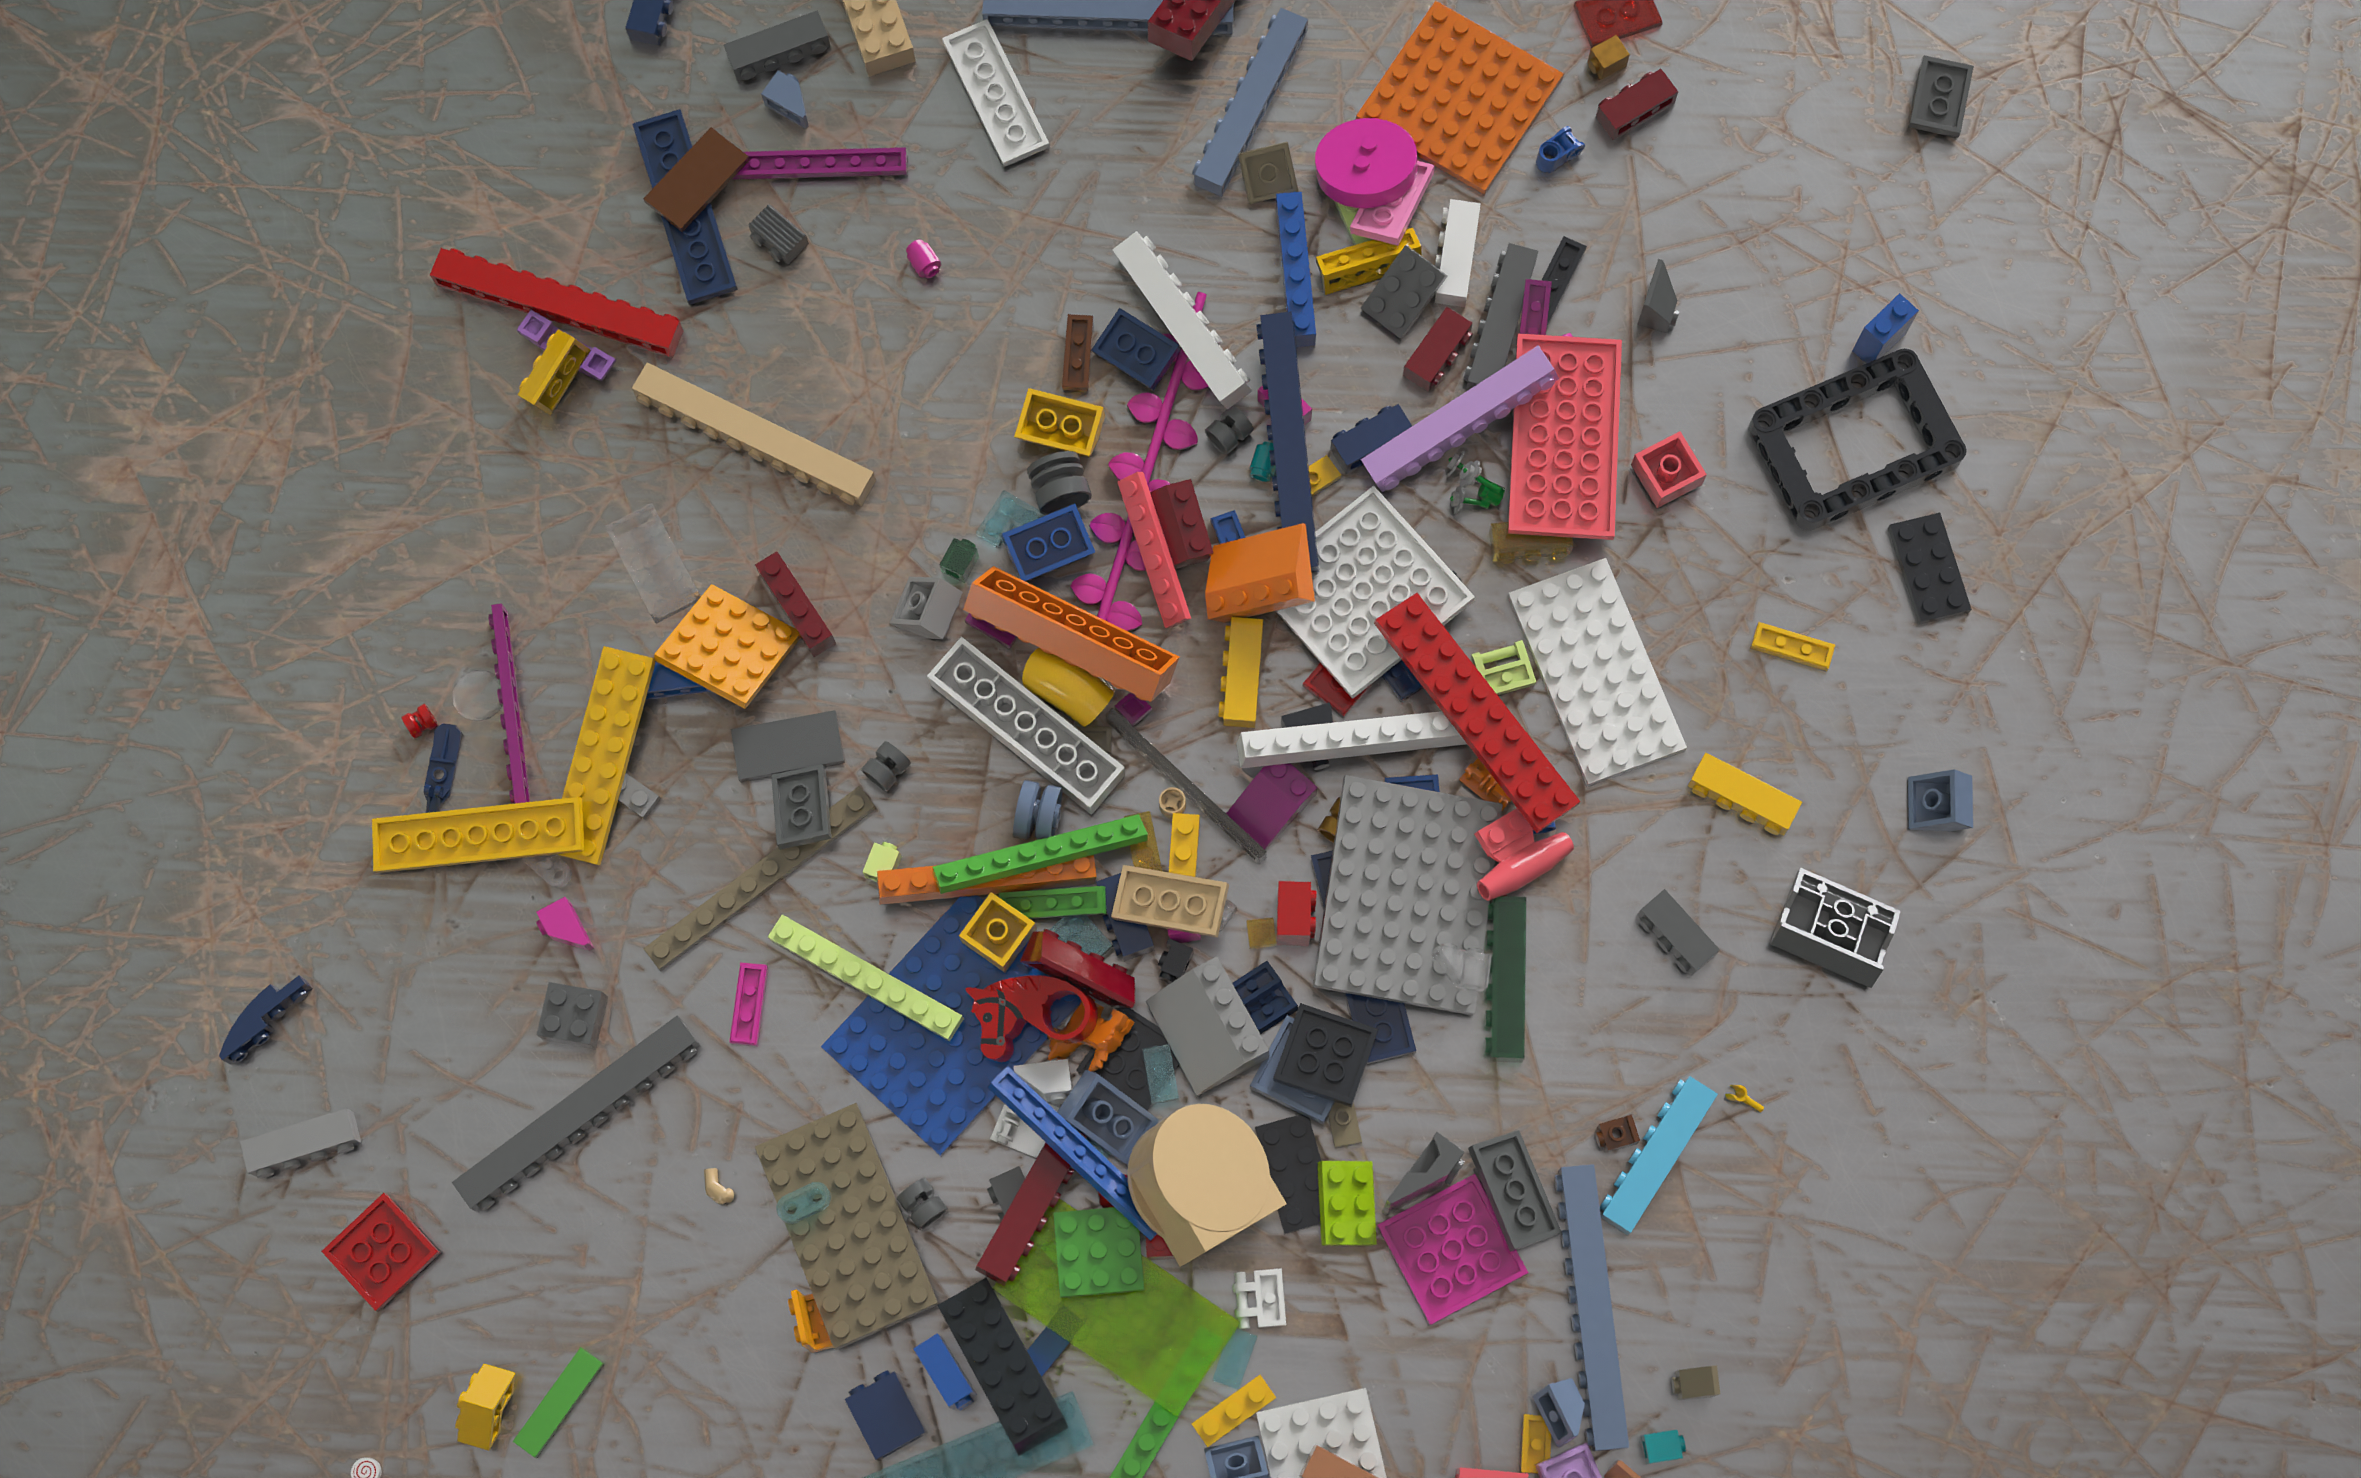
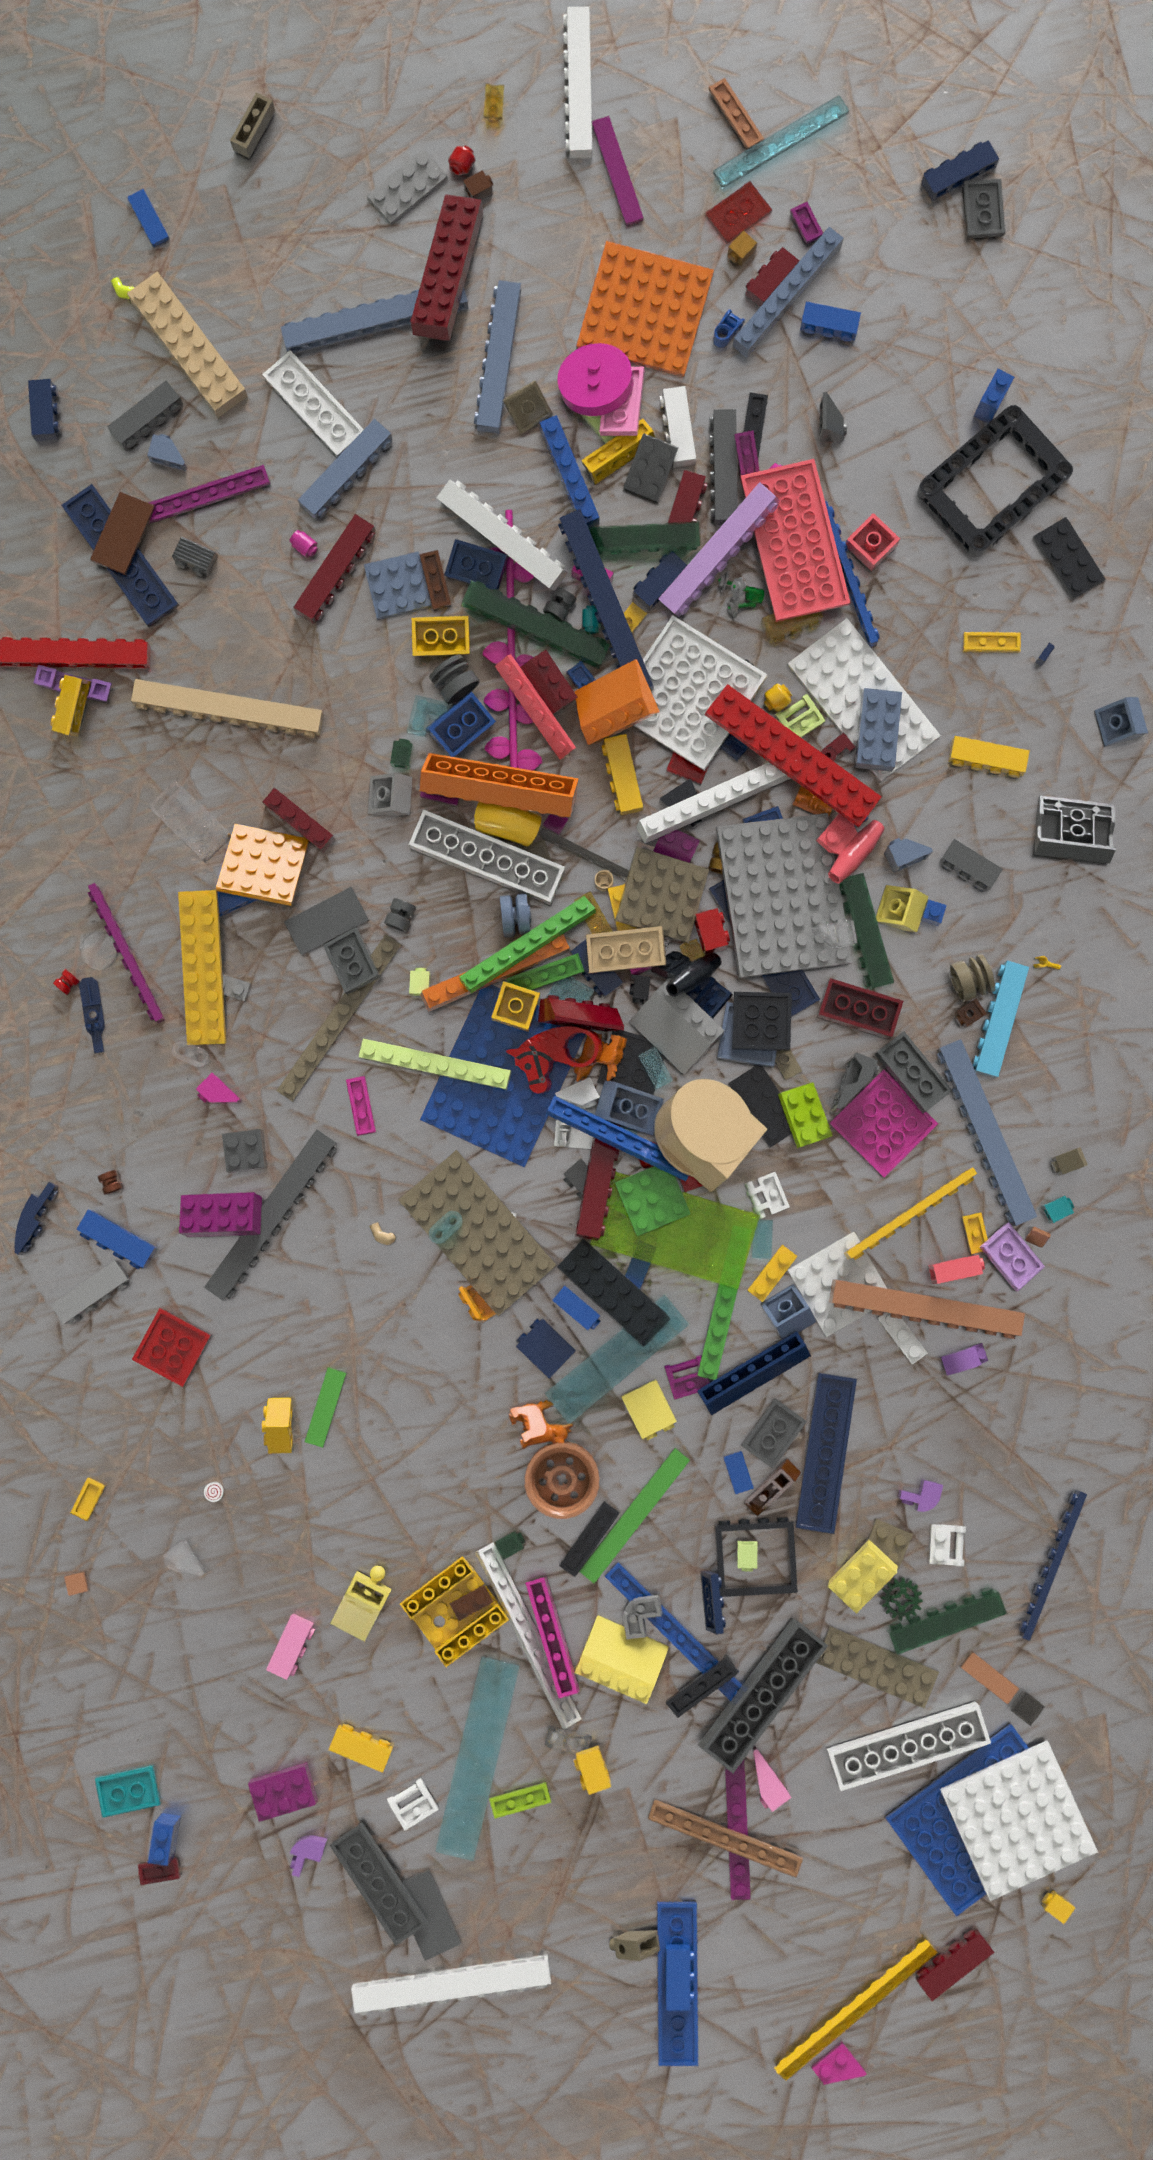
camera: 20 degrees left, 10 degrees up
yellow plate [372,797,584,873] -> none
dark grey wheel [896,1177,948,1230] -> none
sand blue slope [1532,1378,1585,1448] -> none
none -> yellow tile [70,1477,106,1522]
none -> blue brick [76,1209,158,1269]
none -> copper wheel [98,1170,122,1195]
none -> magenta brick [179,1192,262,1238]
none -> dark red brick [293,514,376,624]
none -> sand blue brick [298,418,392,520]
none -> sand blue plate [364,551,432,620]
none -> clear green brick [461,581,610,669]
none -> clear green brick [588,521,701,555]
none -> dark tan plate [615,847,709,943]
none -> black plate [651,951,722,997]
none -> sand blue brick [733,226,844,358]
none -> yellow head [764,683,793,712]
none -> magenta plate [790,202,823,245]
none -> blue brick [800,301,861,341]
none -> dark red brick [817,978,904,1040]
none -> dark red leg [821,732,855,762]
none -> blue plate [825,501,880,647]
none -> yellow plate [844,1167,977,1260]
none -> sand blue piece [854,688,902,772]
none -> light yellow slope [875,885,928,932]
none -> sand blue slope [884,838,933,873]
none -> dark blue brick [921,140,999,201]
none -> blue brick [921,899,947,926]
none -> dark tan wheel [950,954,995,1002]
none -> dark blue tile [1036,642,1055,666]

